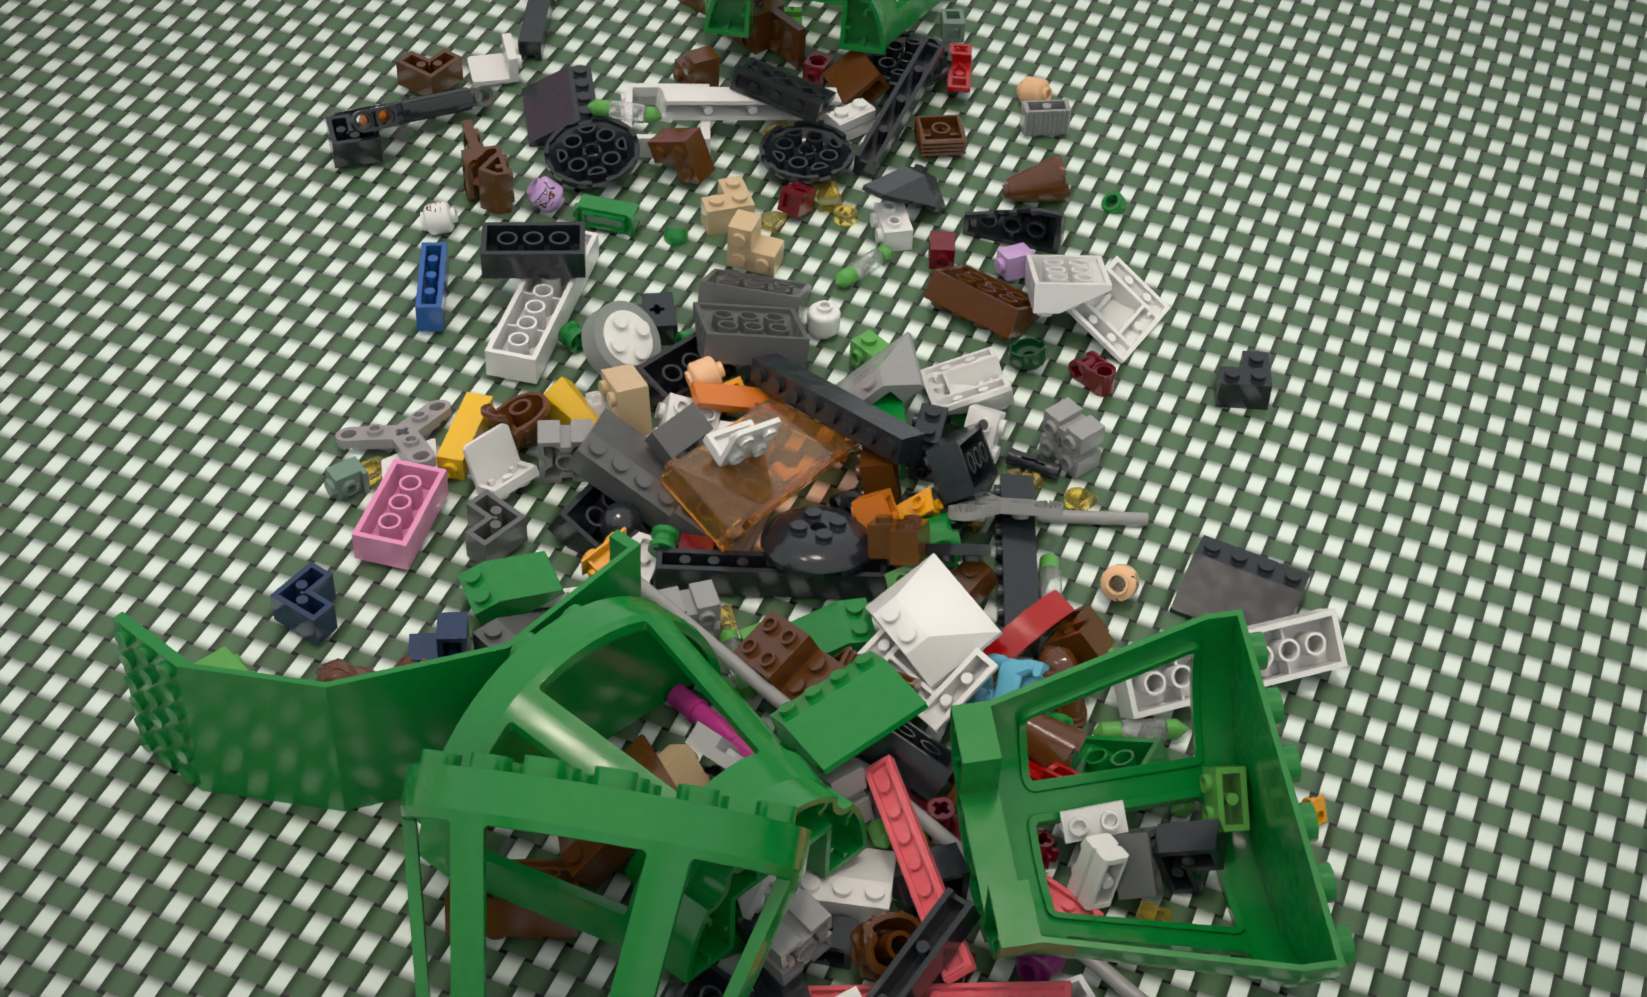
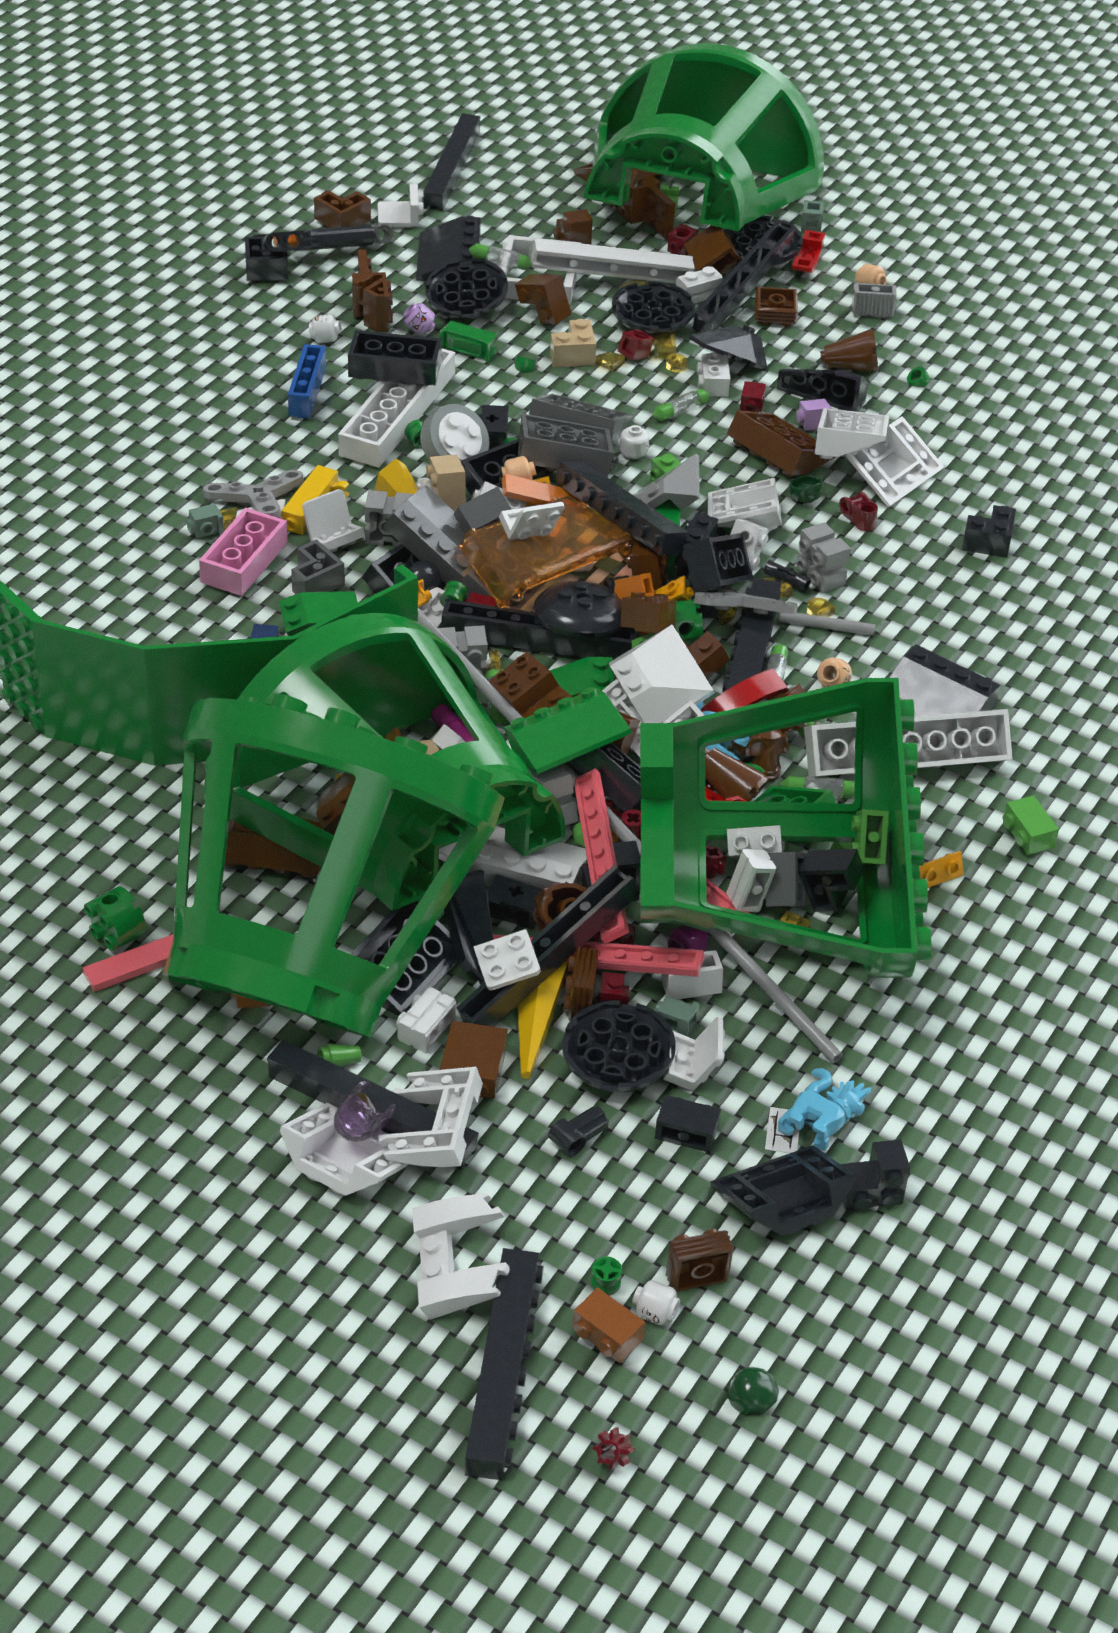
camera: 10 degrees right, 0 degrees up
dark blue brick [270,561,338,645] -> none
reddish brown head [480,392,552,449] -> none
tan brick [727,209,784,277] -> none
black fence [729,57,836,124] -> none
light grey brick [763,889,833,987] -> none
black plate [926,544,991,562] -> none
none -> bright green brick [1002,795,1059,855]

